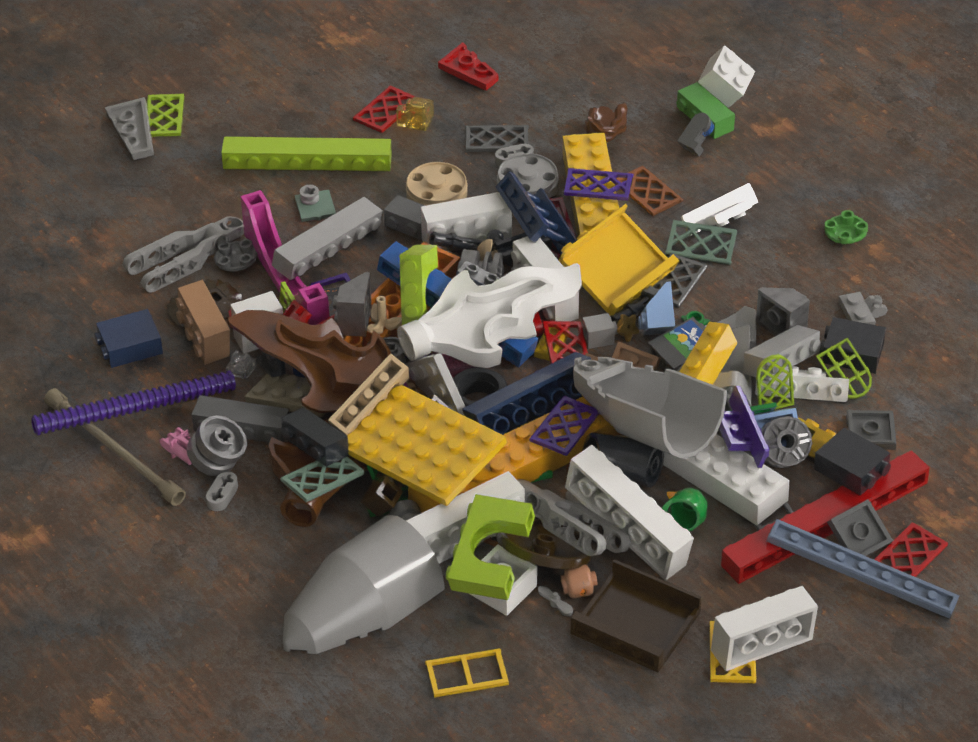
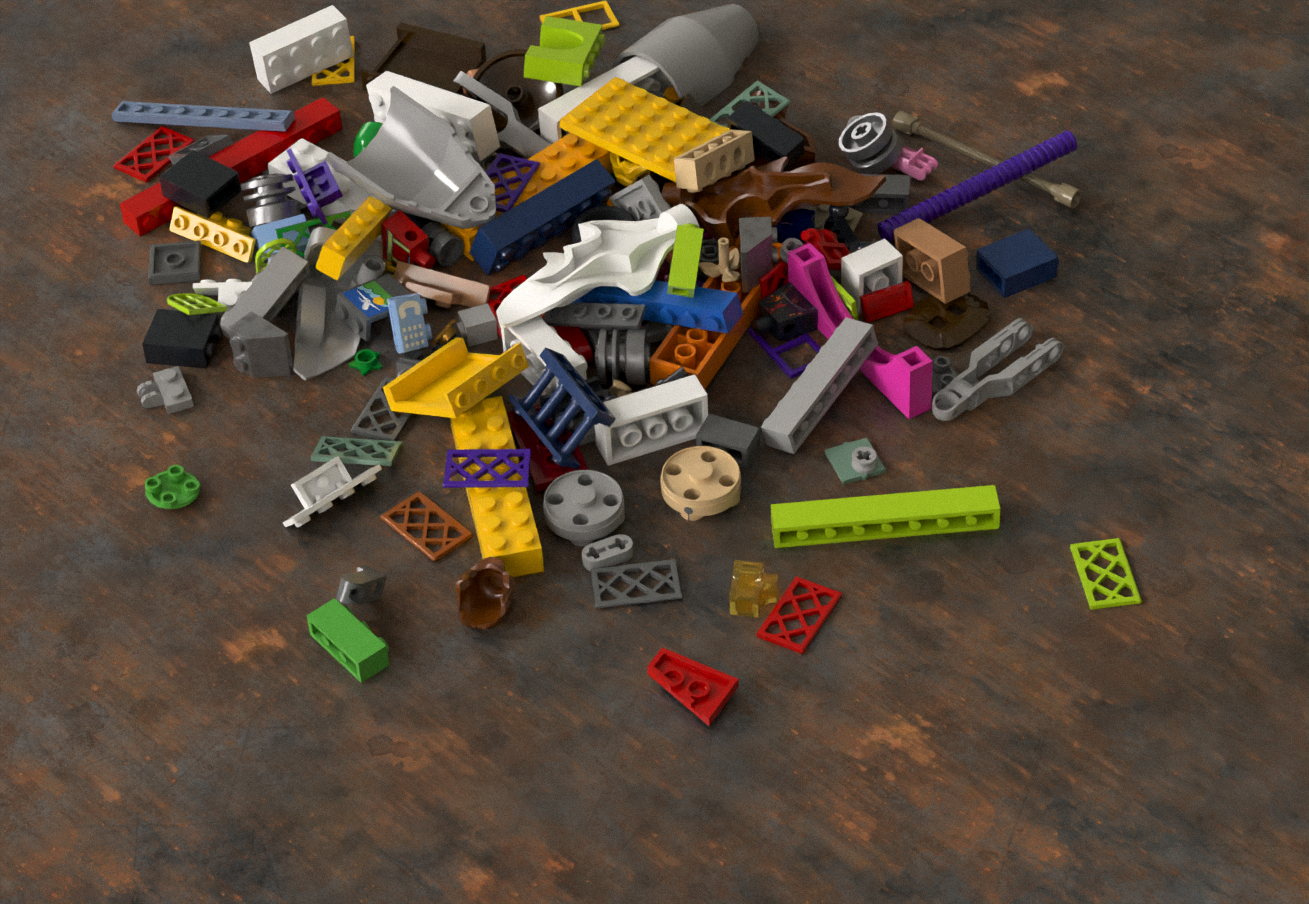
camera: 175 degrees right, 0 degrees up
light grey wing [105,97,154,160] -> none
white brick [698,45,755,108] -> none
none -> light grey bush [779,238,804,264]

